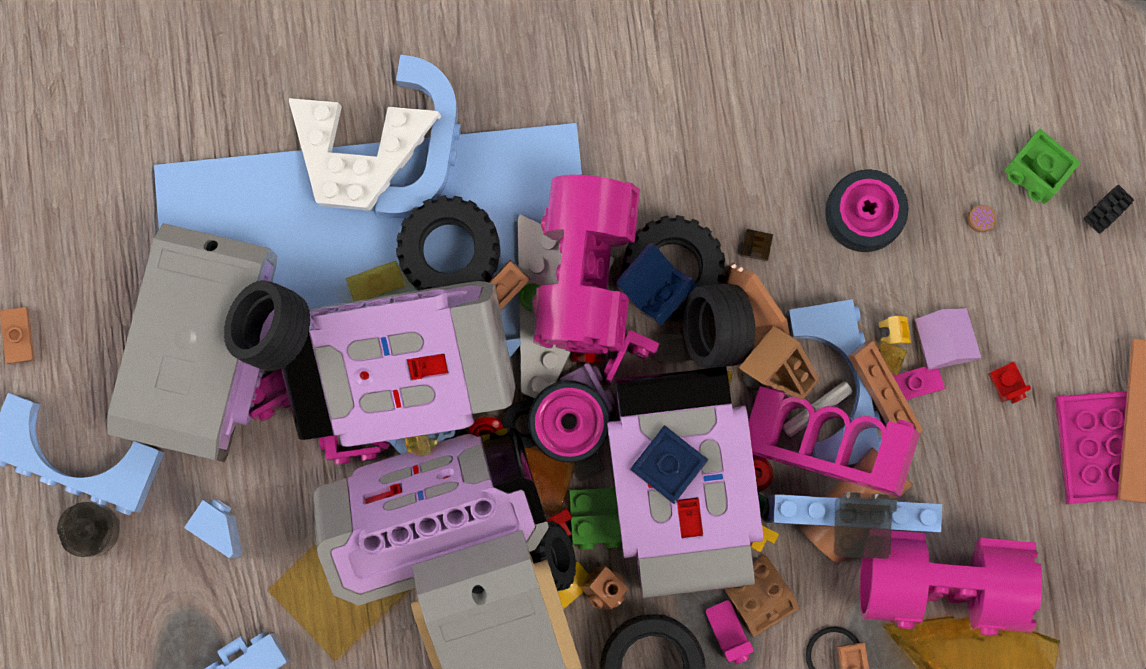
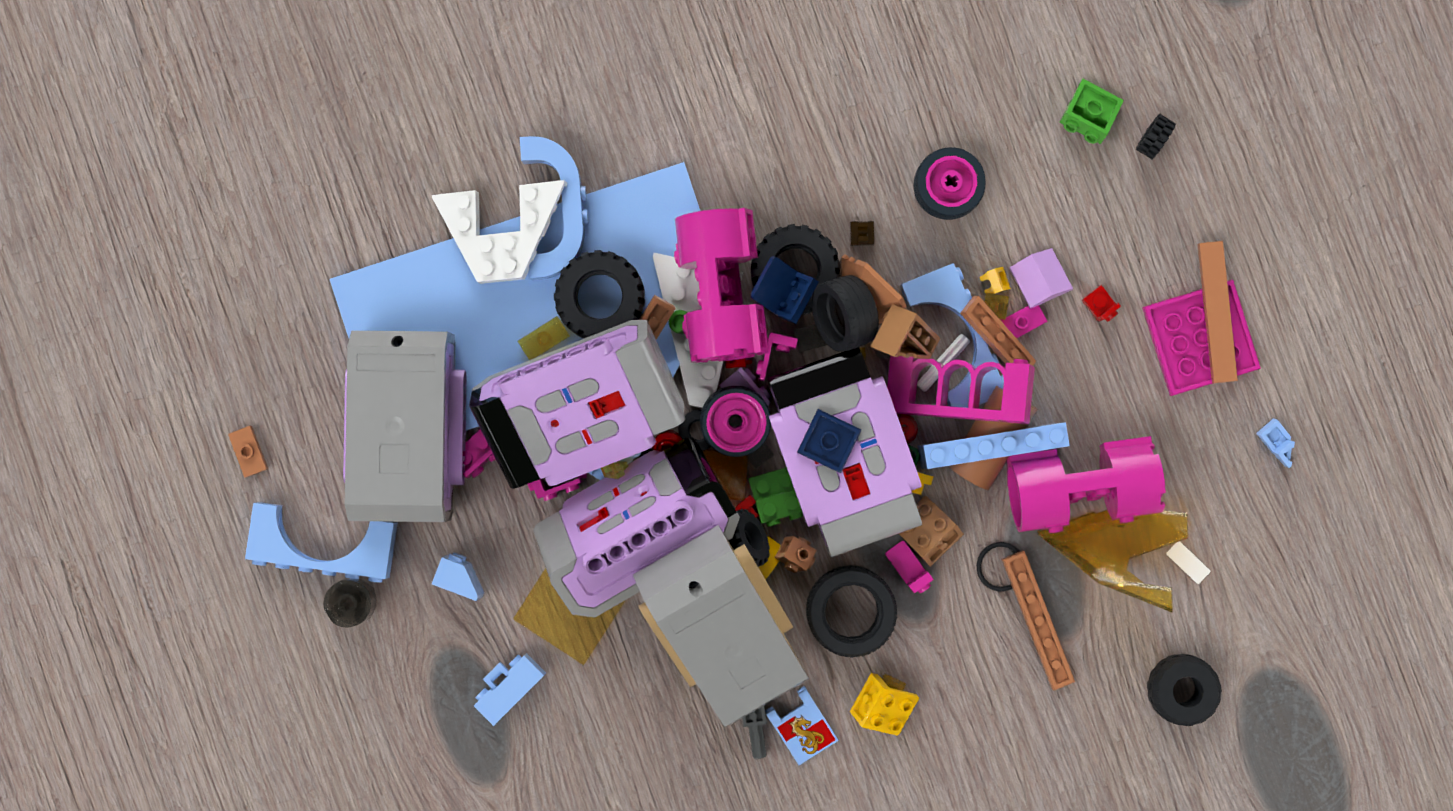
camera: 15 degrees left, 5 degrees up
black tyre [224,280,310,371] -> none
clear smoke bracket [834,492,897,559] -> none
medium nougat tile [967,205,996,232] -> none

